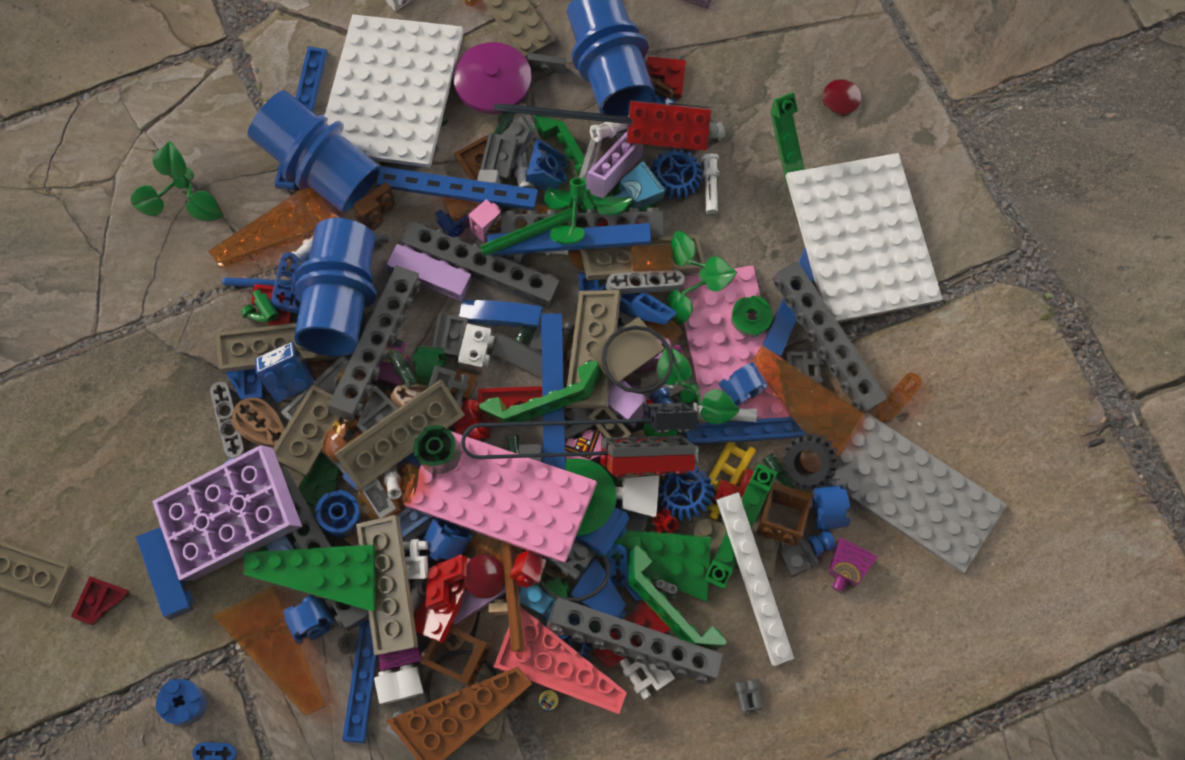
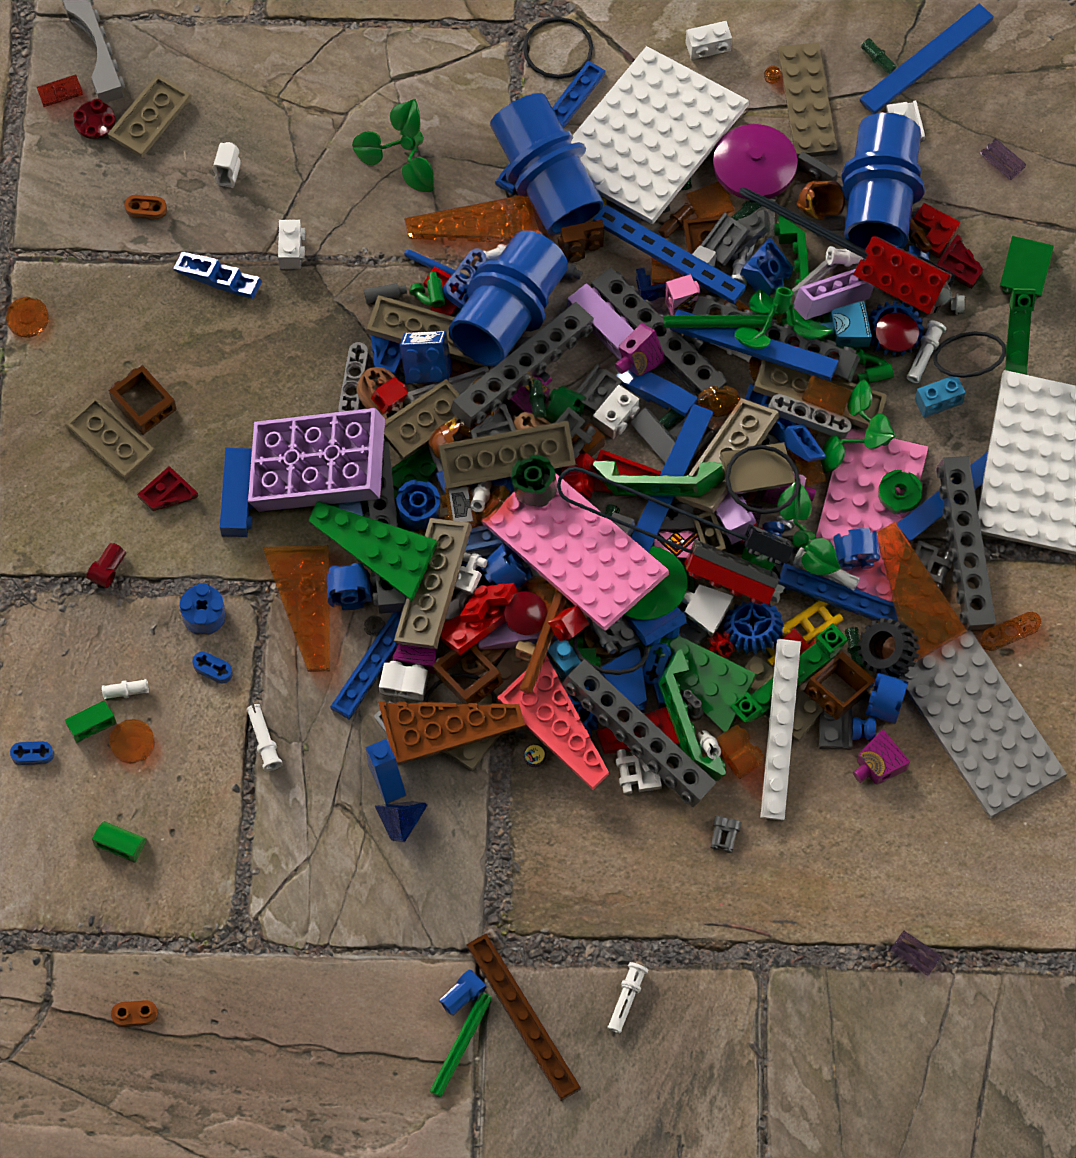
camera: 30 degrees right, 5 degrees down
none -> dark red piece [86,543,126,588]
none -> reddish brown window [109,365,177,435]
none -> blue slope [173,252,262,299]
none -> white brick [213,142,241,188]
none -> white brick [278,220,305,269]
none -> dark grey cylinder [364,283,407,304]
none -> red brick [371,377,408,414]
none -> black piece [523,17,594,79]
none -> magenta torso [615,323,666,376]
none -> reddish brown axle [658,203,695,238]
none -> clear orange piece [686,181,734,218]
none -> white pin [696,730,721,759]
none -> clear orange tile [697,386,740,417]
none -> clear orange brick [715,725,763,779]
none -> dark orange helmet [796,181,845,221]
none -> green plant [855,349,894,384]
none -> dark red dish [876,312,919,351]
none -> clear purple tile [890,930,942,976]
none -> dark azure brick [915,377,966,418]
none -> black piece [933,331,1007,378]
none -> dark red wing [937,234,984,289]
none -> green slope [999,236,1054,299]

